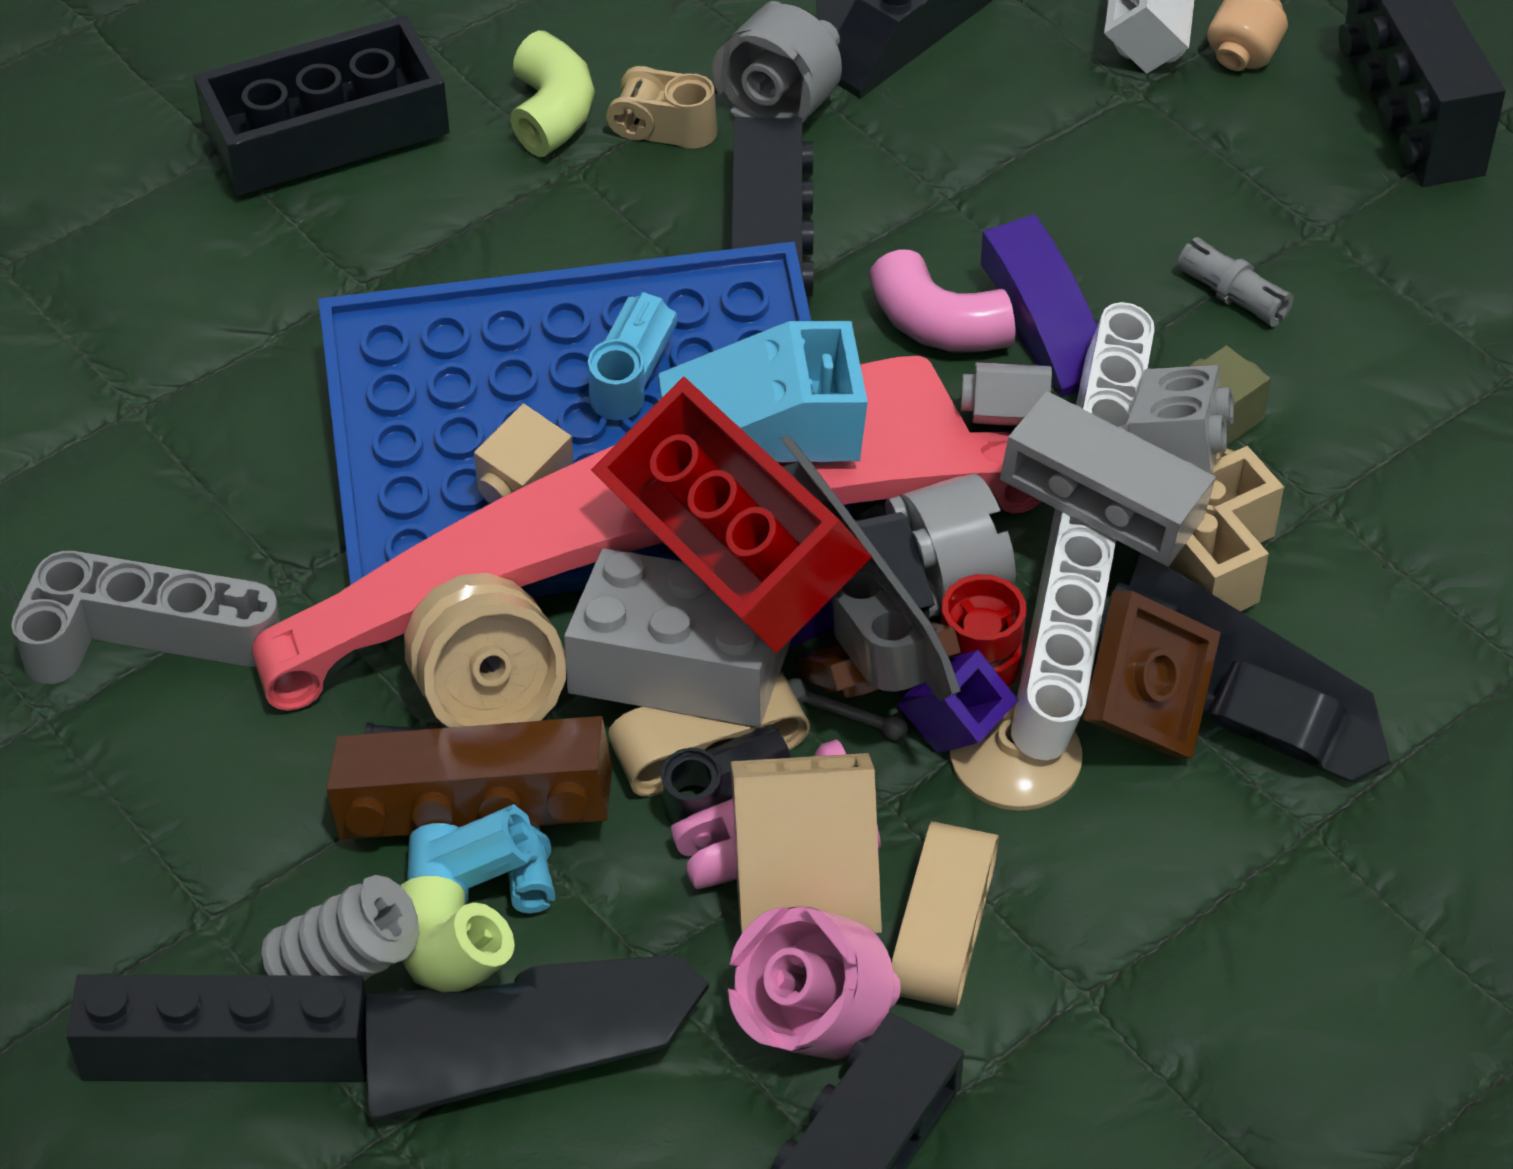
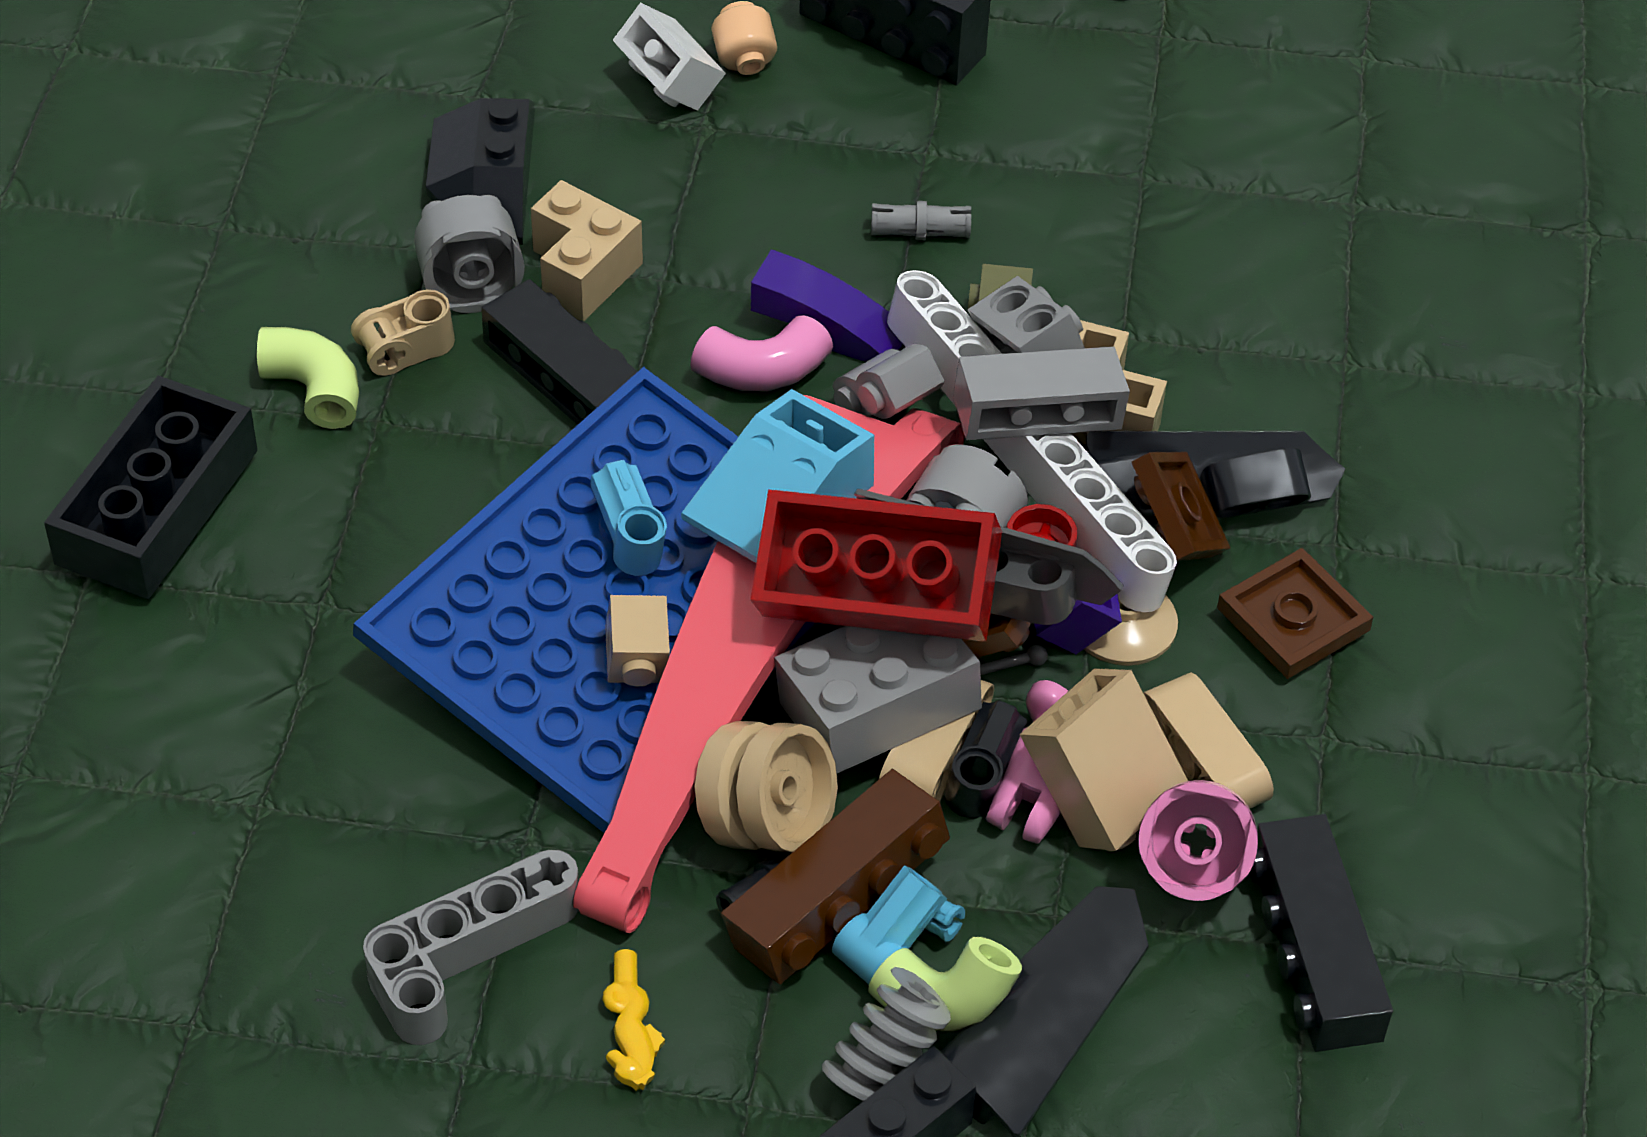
camera: 45 degrees left, 0 degrees up
none -> tan brick [531,180,643,321]
none -> yellow animal [602,949,666,1091]
none -> reddish brown plate [1217,548,1374,679]

